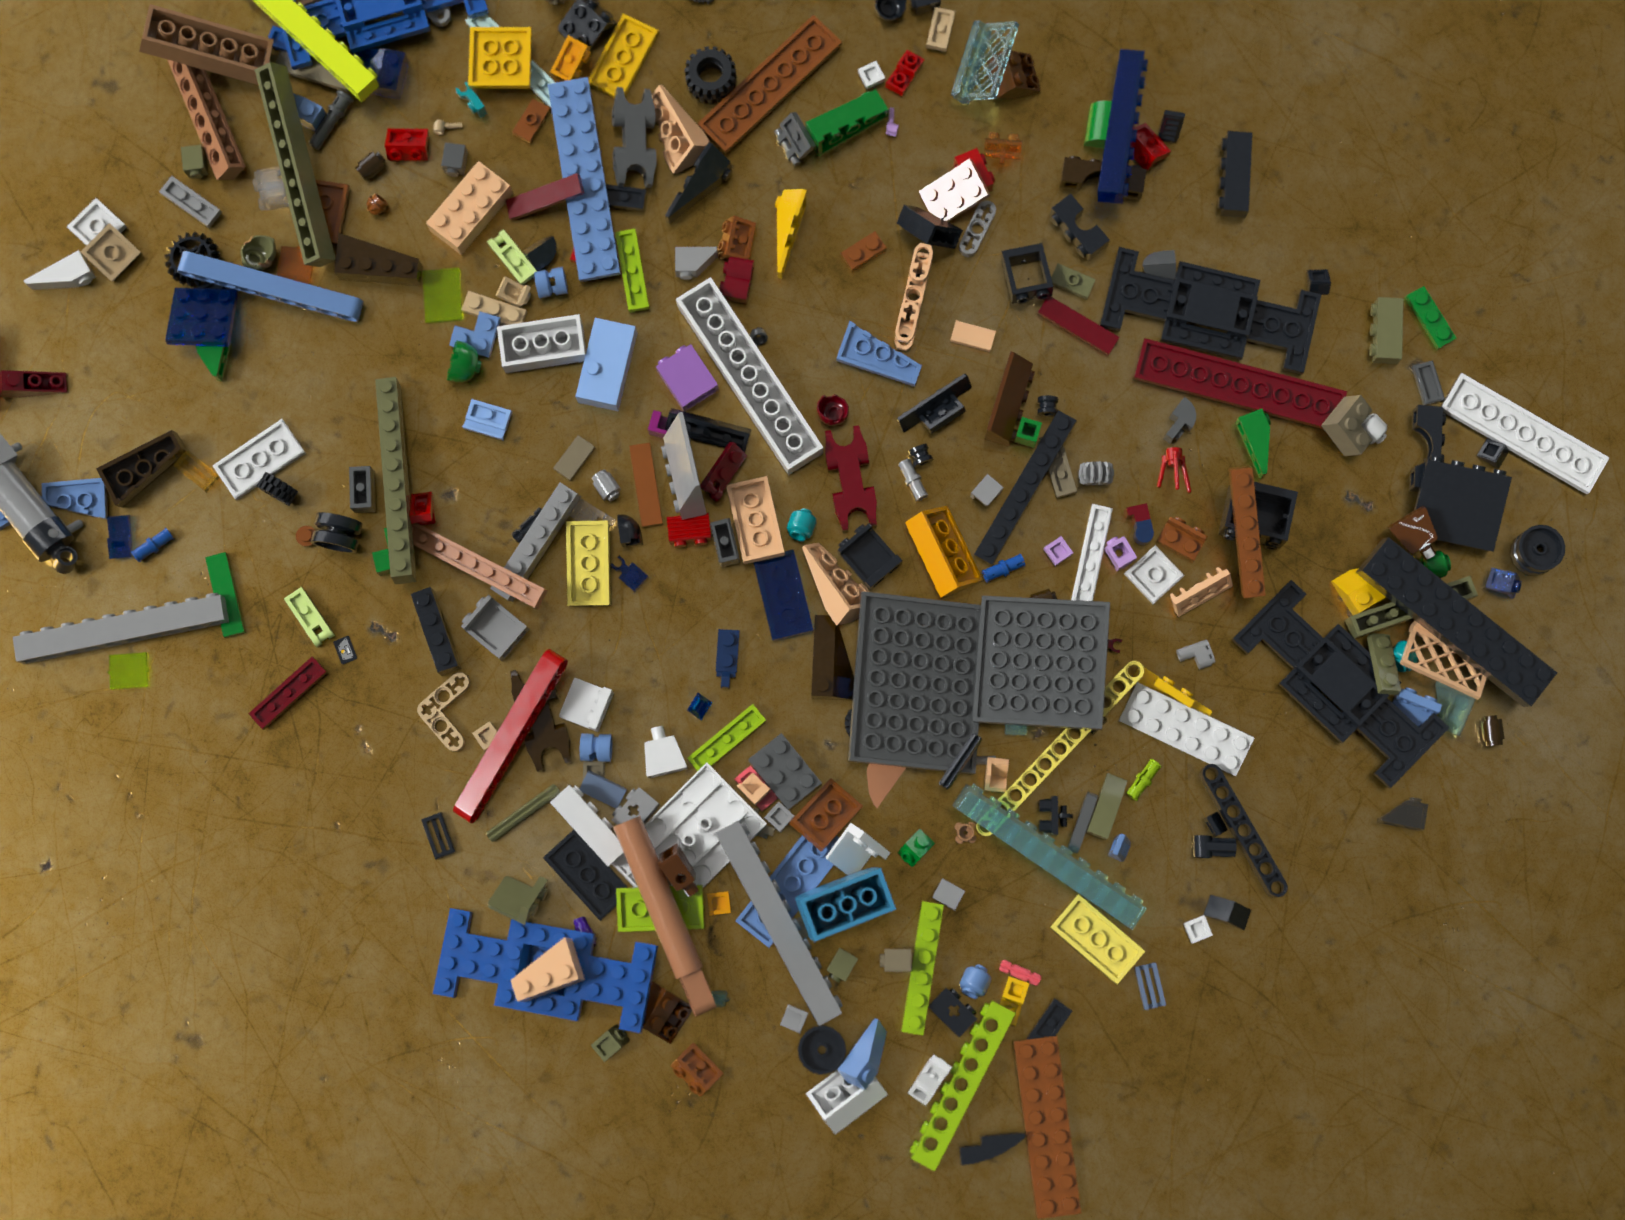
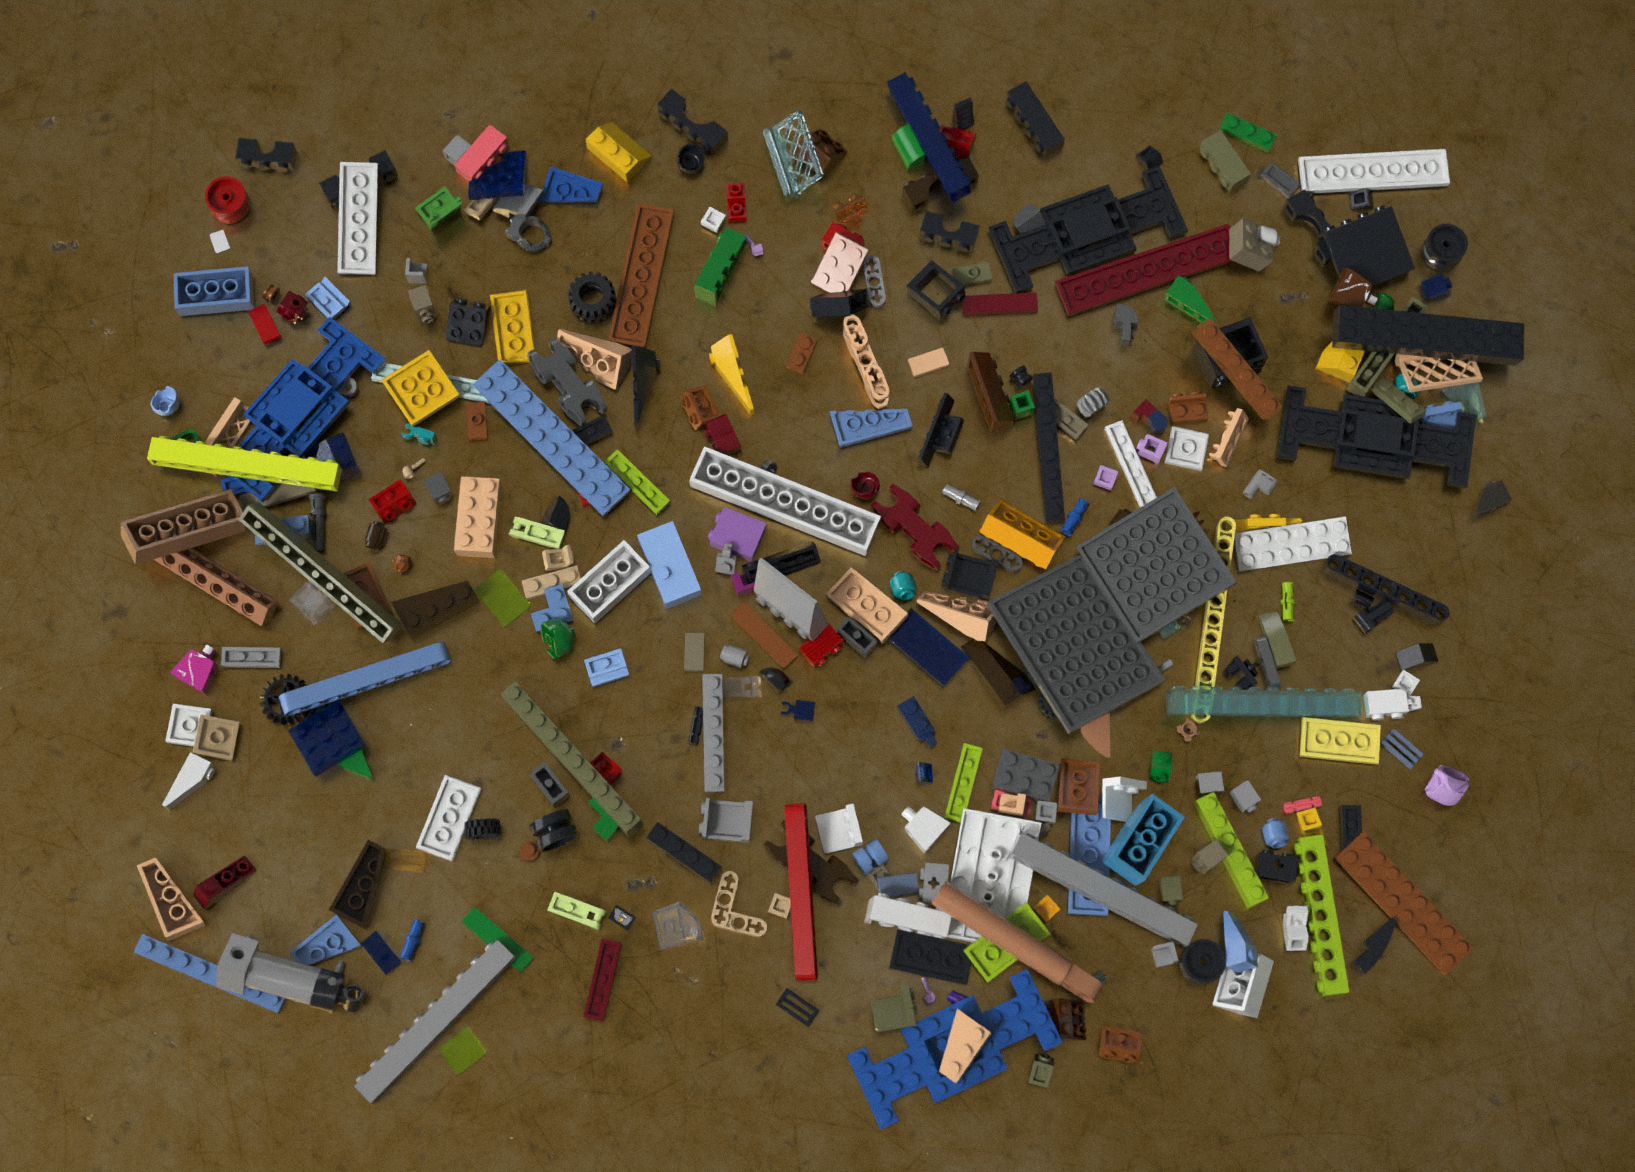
camera: 40 degrees left, 5 degrees down
olive brick [181,145,209,179] -> none
olive hair [240,235,277,271] -> none
clear orange piece [277,246,313,285] -> none
nougat plate [412,523,548,609] -> none
olive axle [486,784,560,842] -> none
dark red tile [505,173,584,221] -> none
medium blue wheel [534,267,568,298] -> none
light orange bracket [550,35,591,81] -> none
light yellow plate [566,520,611,606] -> none
reddish brown torso [658,843,699,897] -> none
light grey slope [675,247,718,280] -> none
dark red plate [700,442,747,501] -> none
dark grey plate [774,112,816,166] -> none
black wheel [908,444,933,468] -> none
tan plate [926,7,955,52] -> none
black axle [939,733,982,790] -> none
light grey panel [970,474,1004,506] -> none
light nougat panel [984,757,1009,792] -> none
medium blue slope [1108,834,1131,862] -> none
red plant [1157,447,1191,493] -> none
dark brown brick [1480,715,1505,746] -> none
none -> dark pink torso [170,645,218,694]
none -> clear slope [652,902,704,950]
none -> light grey plate [715,543,737,575]
none -> lavender hand [921,977,936,1006]
none -> dark grey beam [971,535,1022,573]
none -> light grey brick [1229,780,1261,813]
none -> white hinge [1363,689,1422,721]
none -> lavender piece [1425,765,1469,806]

